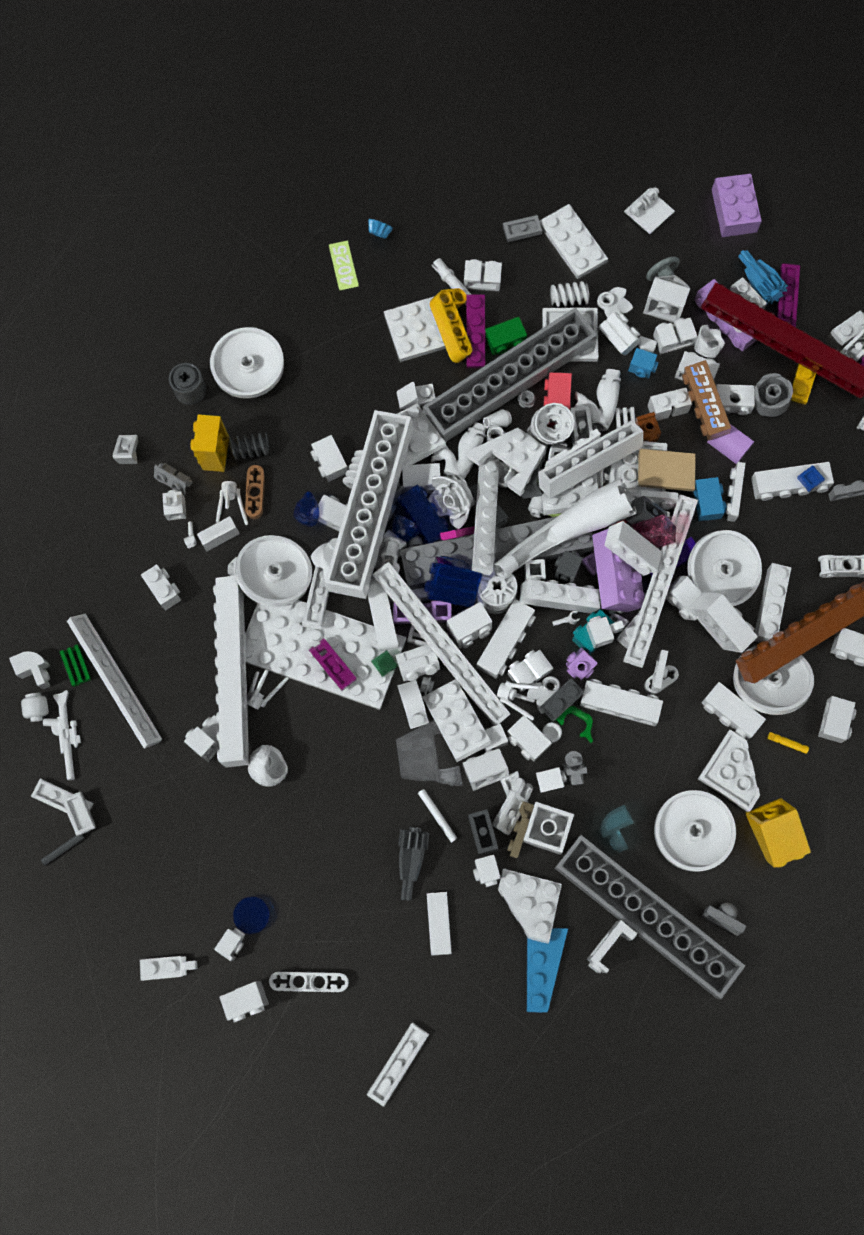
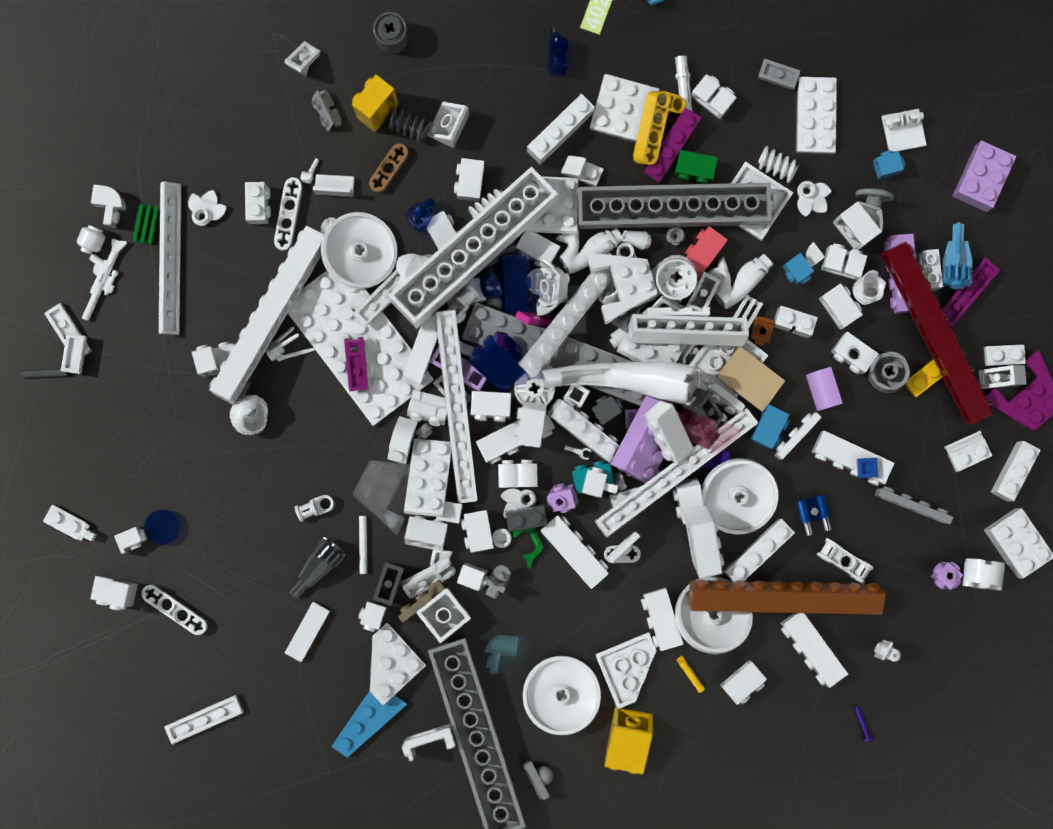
camera: 30 degrees right, 10 degrees up
white brick [163,490,186,520] -> none
white dish [210,327,284,398] -> none
white plant [216,481,248,525] -> none
clear green tile [371,650,398,678] -> none
white plant [497,681,540,720] -> none
white brick [599,312,641,355] -> none
medium nougat brick [682,360,731,441] -> none
none -> white plate [188,190,226,226]
none -> white beam [274,177,302,251]
none -> white connector [295,495,335,522]
none -> white slope [427,102,469,148]
none -> white brick [514,401,546,448]
none -> white brick [527,94,595,165]
none -> clear blue hinge [547,28,569,76]
none -> clear blue piece [795,494,831,536]
none -> dark azure brick [873,150,905,179]

